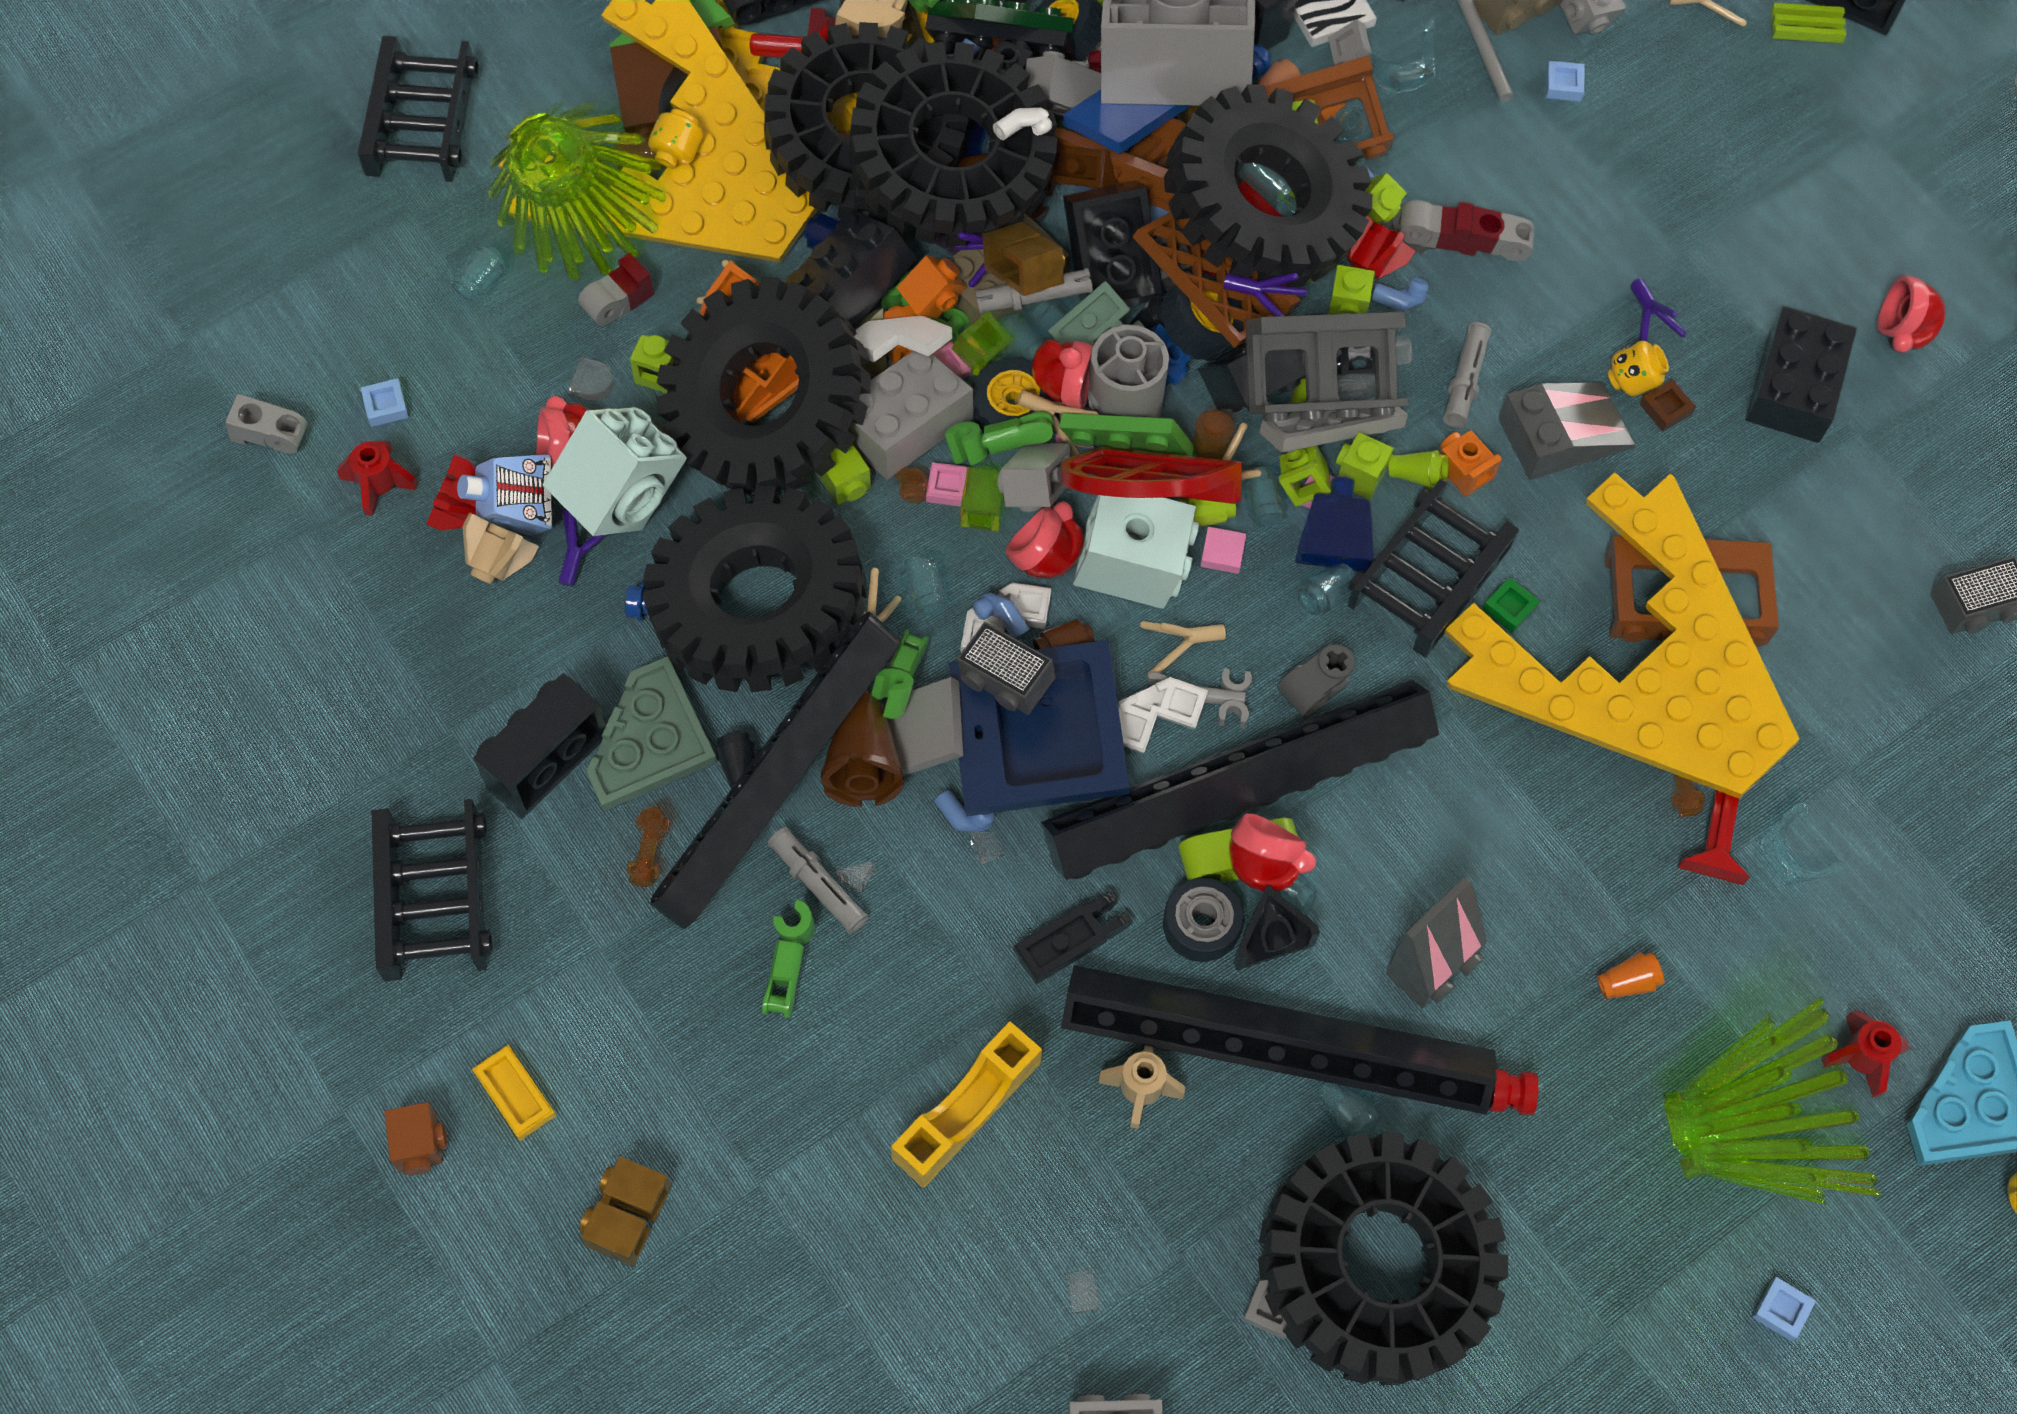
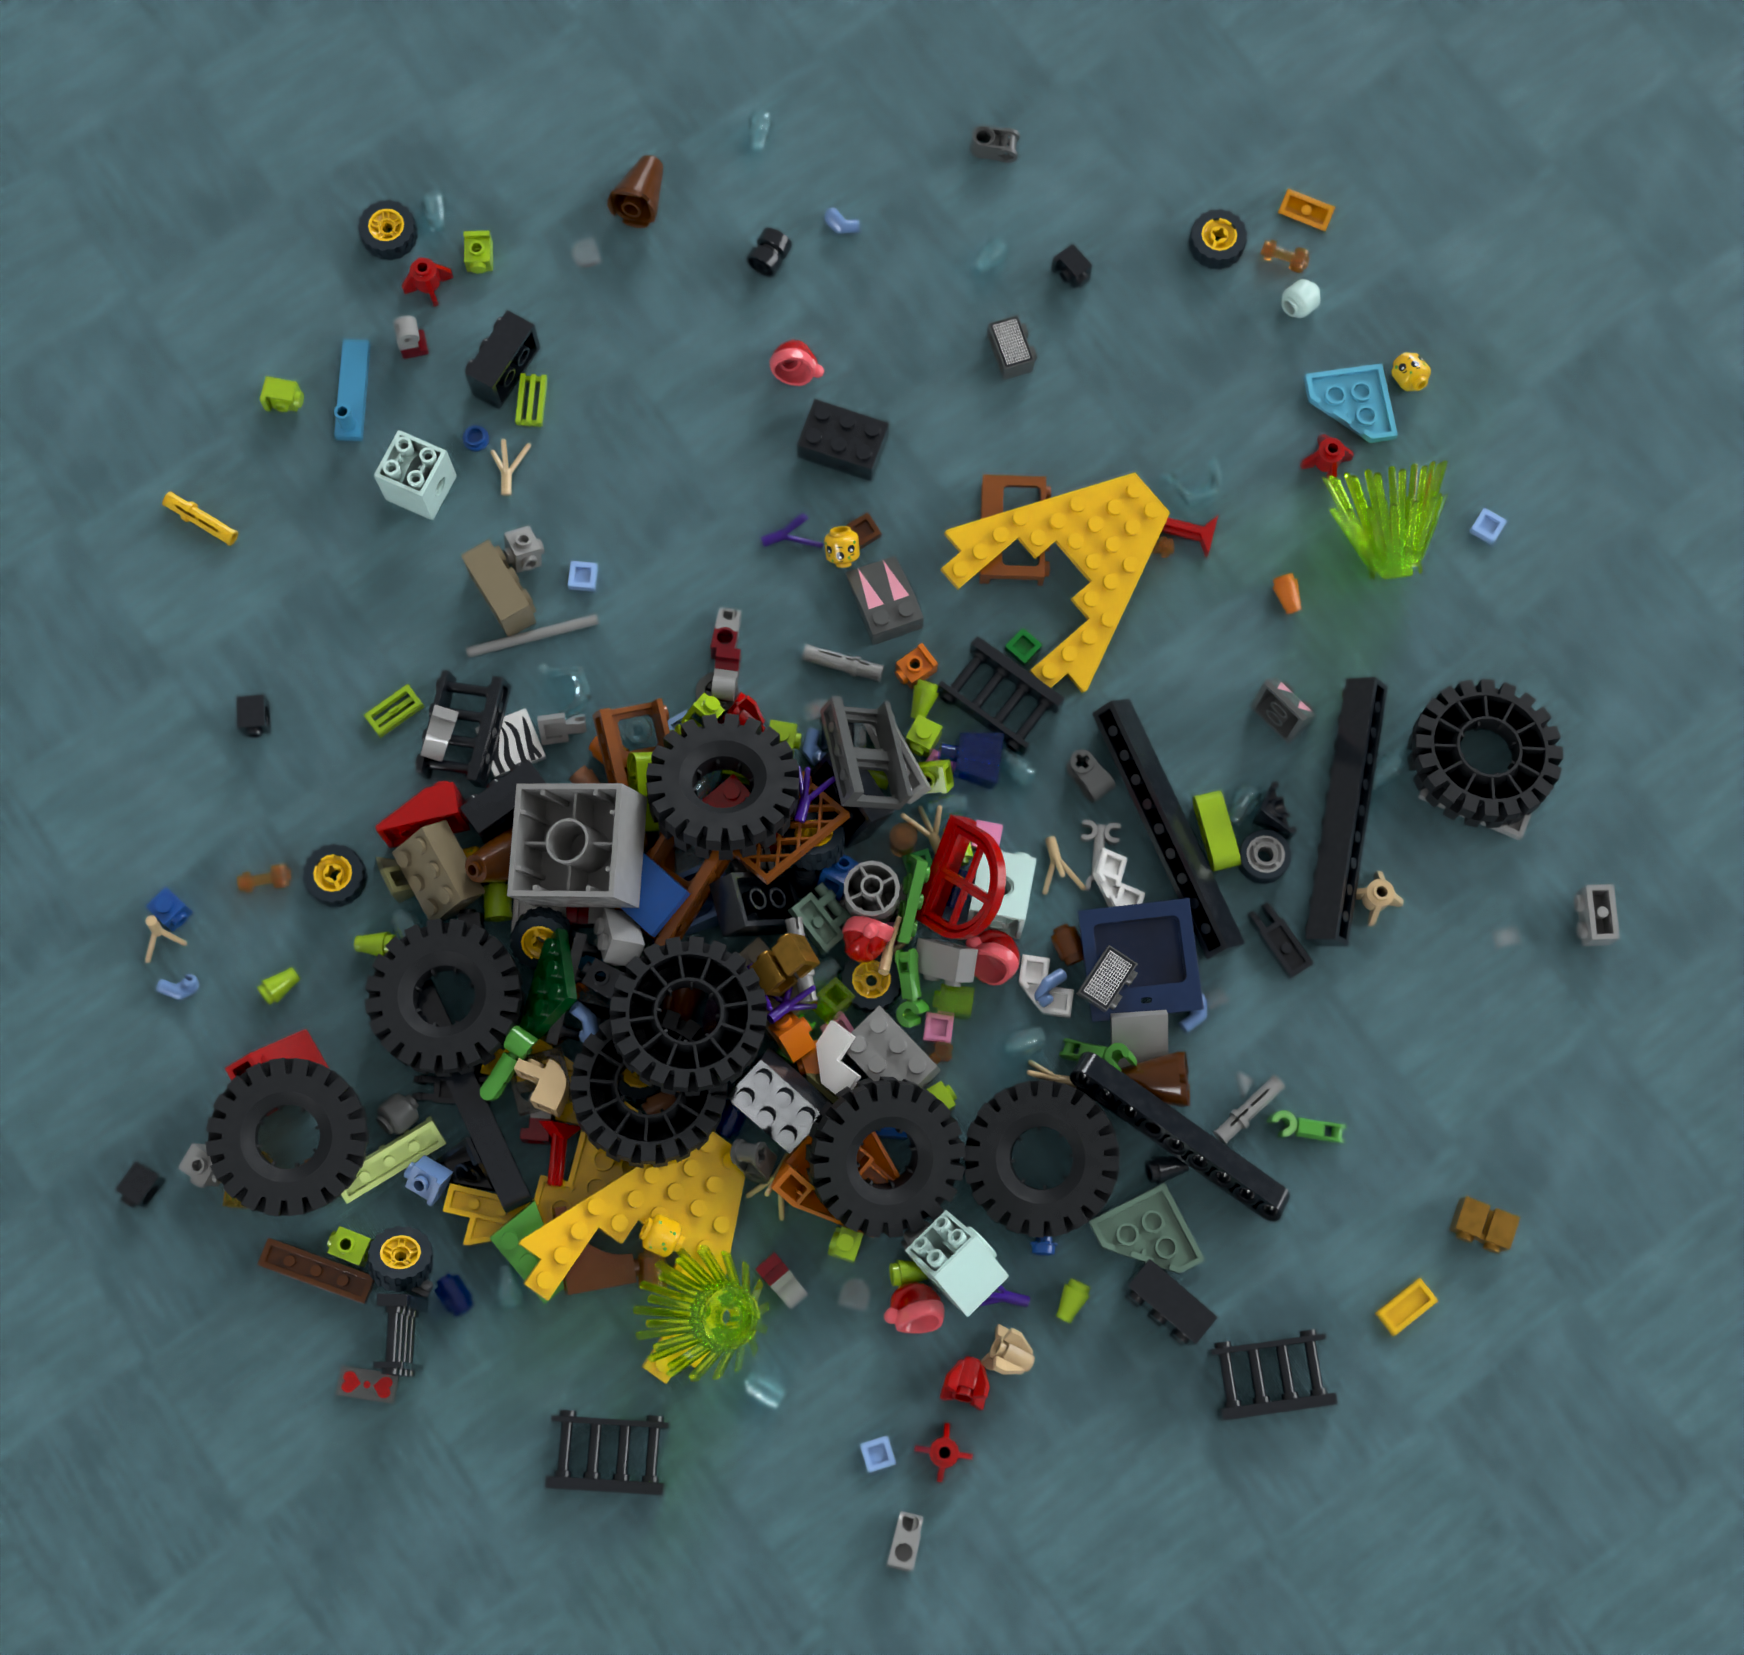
camera: 90 degrees left, 10 degrees up
dark orange brick [384,1102,448,1175] -> none
torso [457,455,552,536] -> none
clear orange bar [627,807,670,887] -> none
yellow arch [891,1021,1042,1189] -> none
white arm [993,107,1052,140] -> none
reddish brown slope [1049,144,1117,188] -> none
piece [1229,813,1316,892] -> none
medium blue arm [1371,277,1429,311] -> none
red wheel [1488,1069,1538,1116] -> none
none -> dark grey piece [730,1139,777,1184]
none -> dark purple plant [767,985,817,1024]
none -> lime cone [1055,1278,1091,1323]

